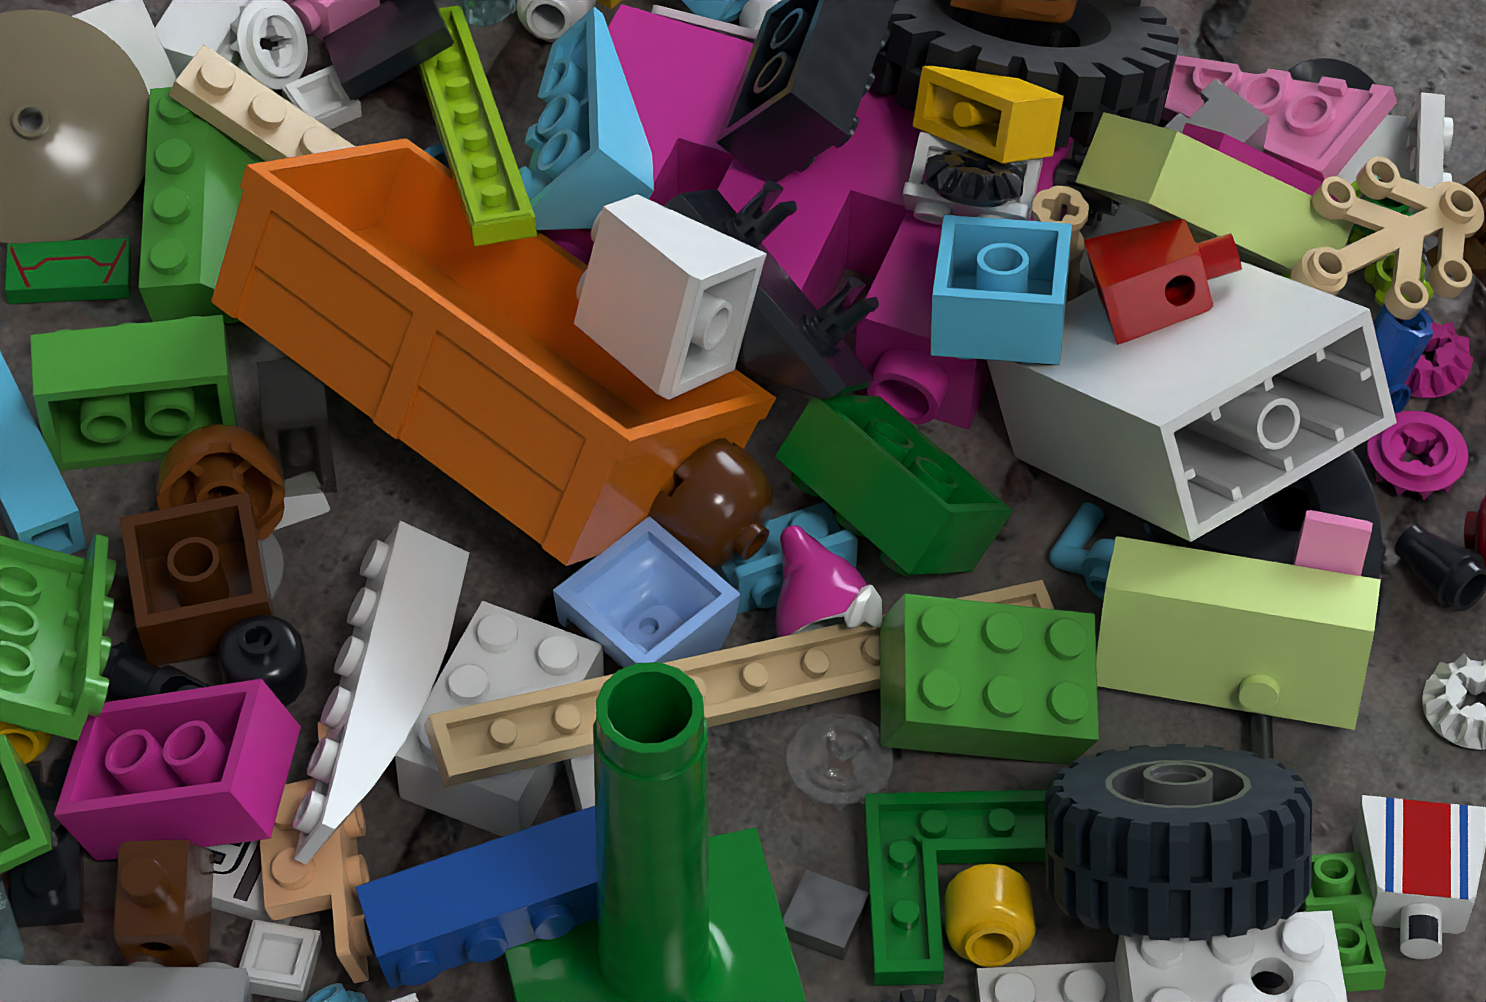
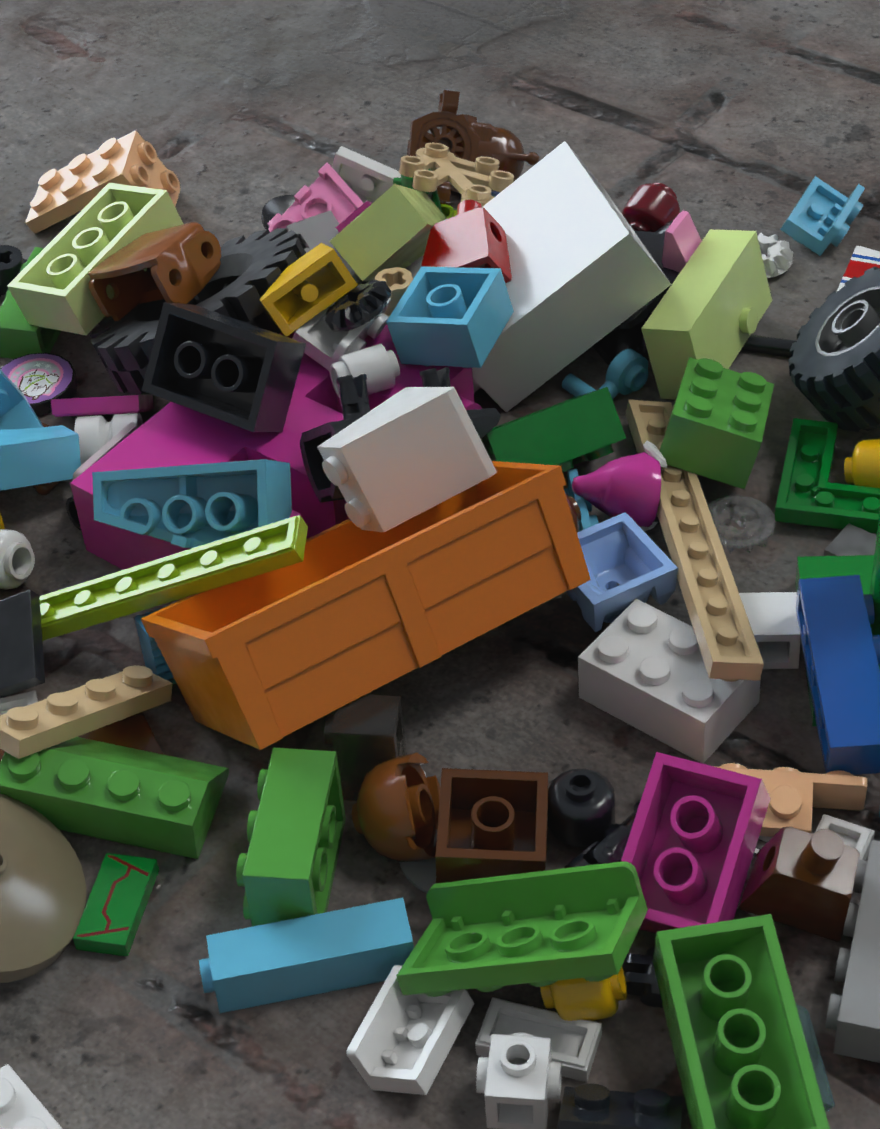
camera: 70 degrees left, 10 degrees down
white slope [293,521,470,864] -> none
none -> white brick [329,344,400,398]

